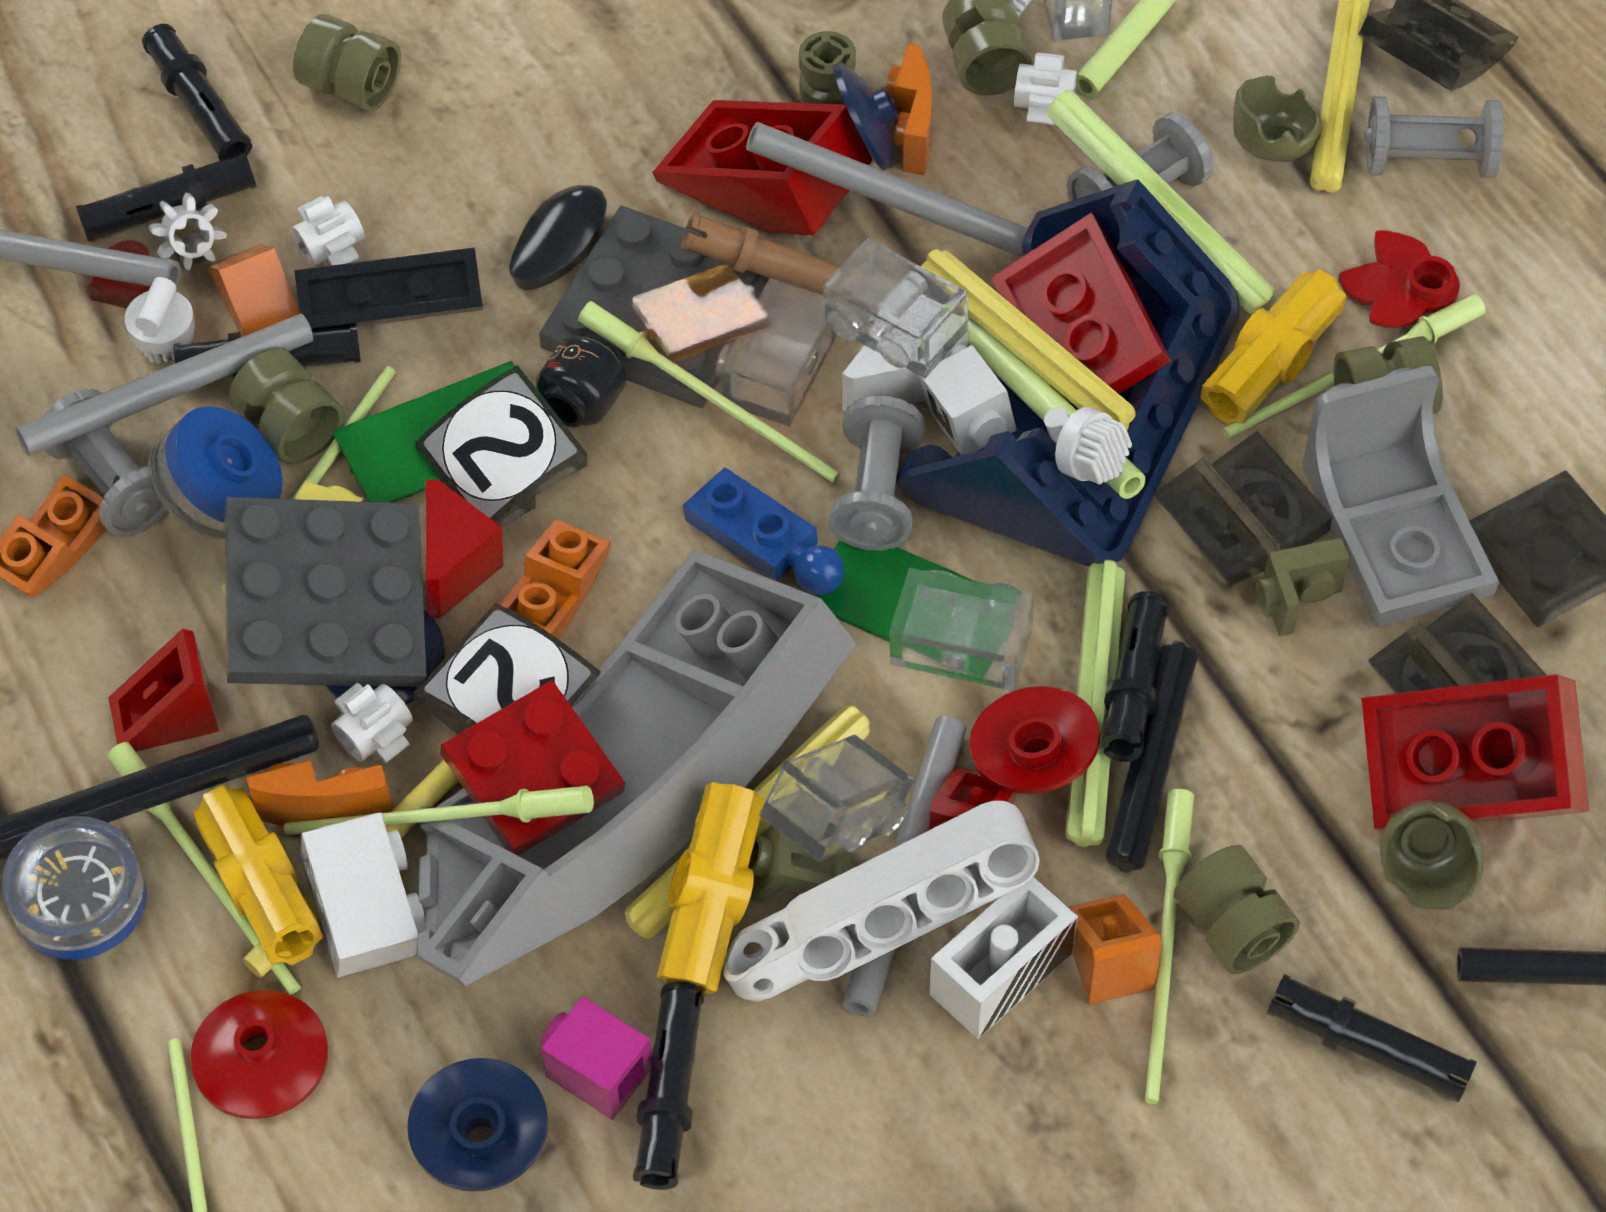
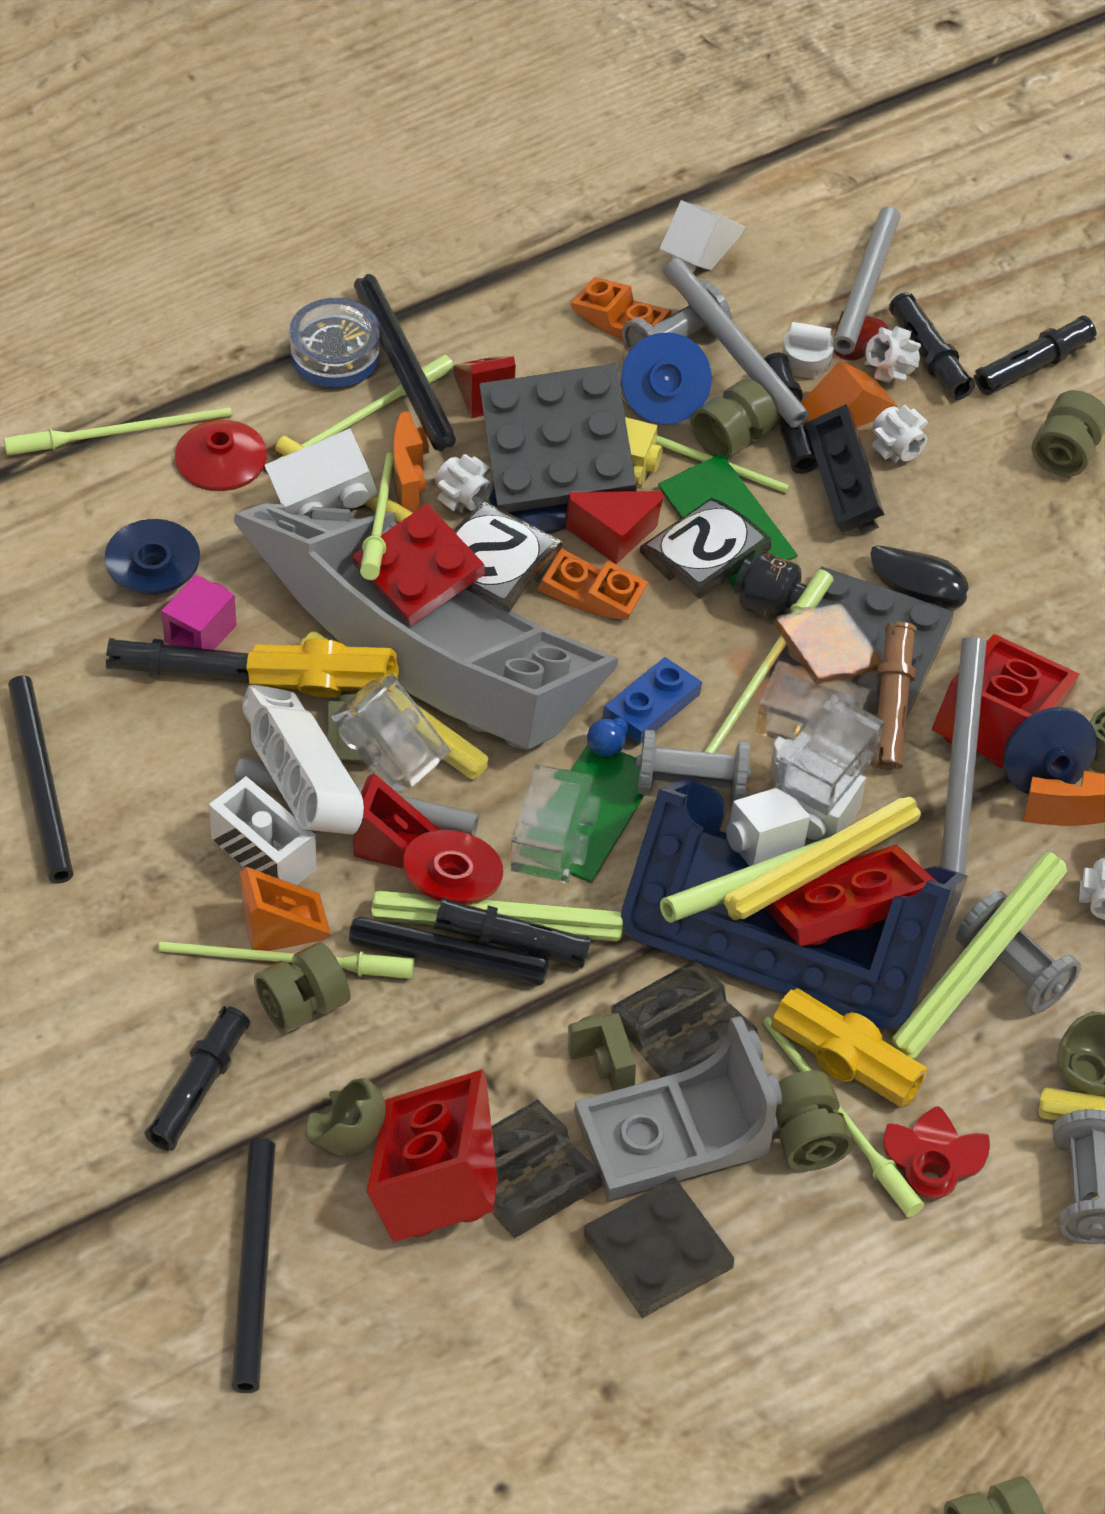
camera: 85 degrees right, 5 degrees down
yellow piece [192,785,323,966] -> none
white piece [1044,407,1132,484] -> none

